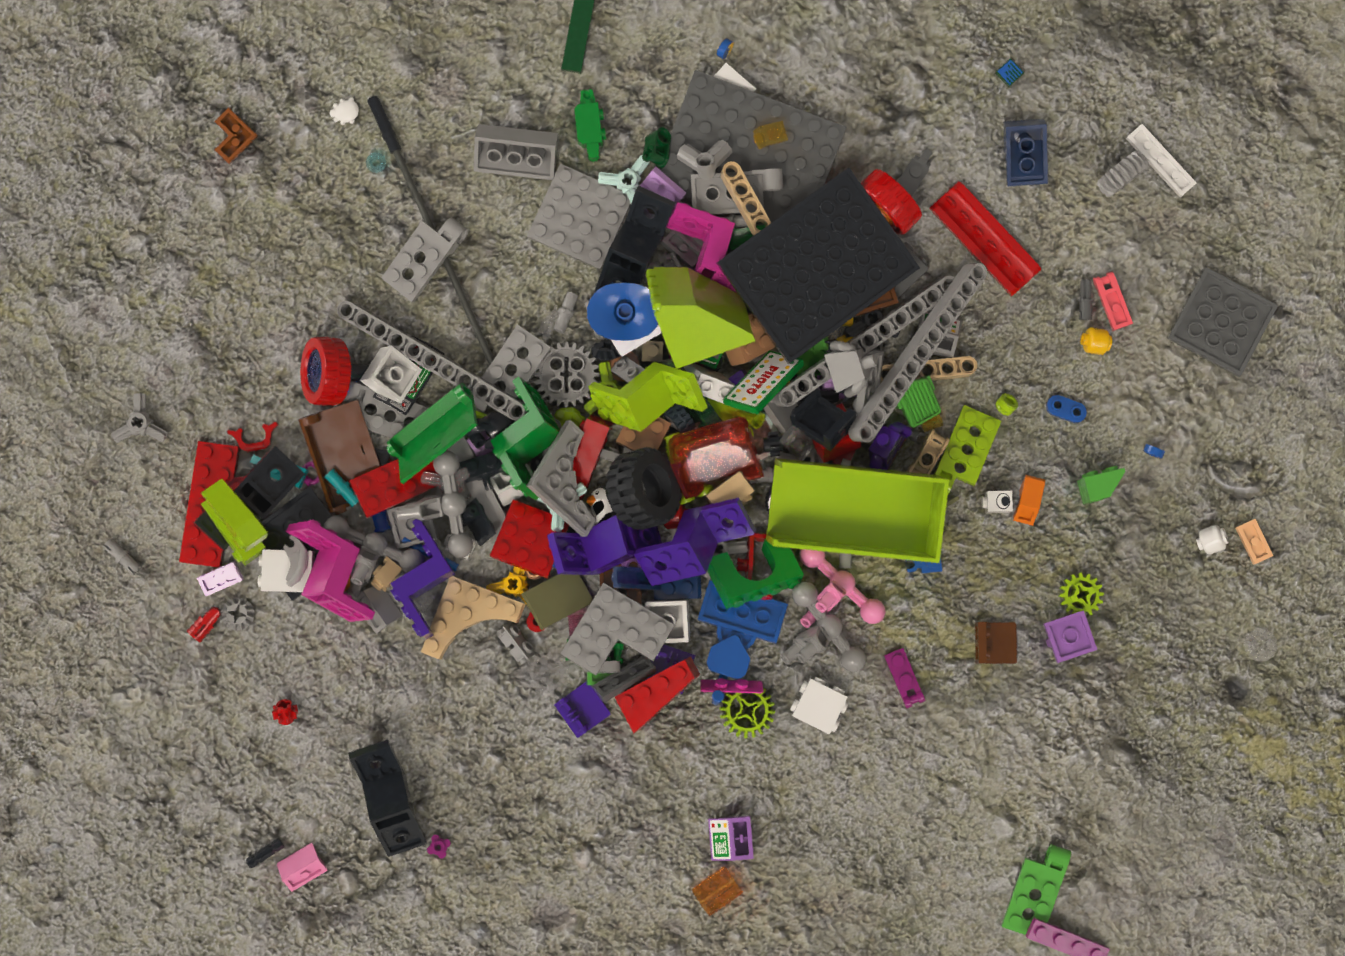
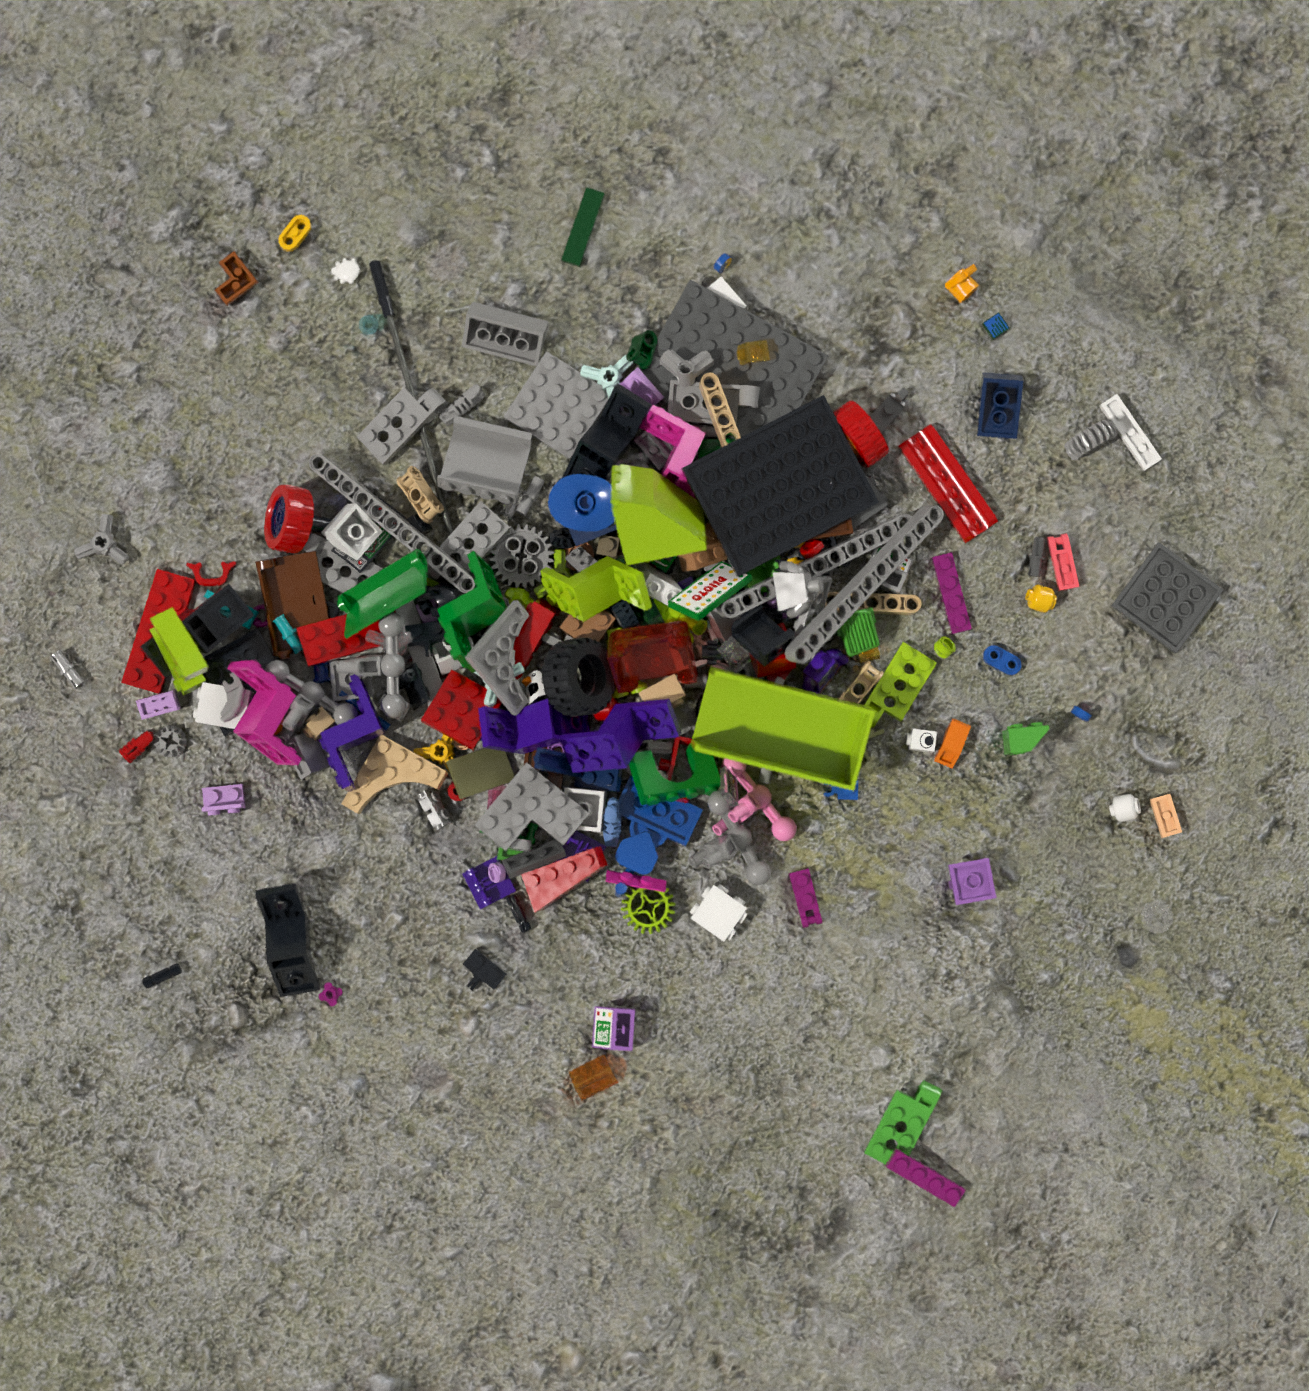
camera: 10 degrees right, 0 degrees up
red gear [272,699,298,725] -> none
bright pink panel [277,843,328,892] -> none
green hinge [574,89,606,163] -> none
reddish brown bracket [975,622,1017,664] -> none
lime gear [1058,572,1104,616] -> none
none -> lavender bracket [202,784,246,816]
none -> yellow plate [278,215,311,252]
none -> tan piece [396,466,444,524]
none -> black plate [407,514,433,534]
none -> light grey panel [437,416,533,504]
none -> light grey hinge [439,384,485,426]
none -> black plate [463,949,507,991]
none -> lavender tile [488,862,506,883]
none -> black axle [506,894,531,933]
none -> medium blue hinge [603,798,621,847]
none -> clear tile [720,766,739,808]
none -> red tile [800,540,824,558]
none -> magenta plate [932,552,972,635]
none -> light orange piece [945,264,980,303]

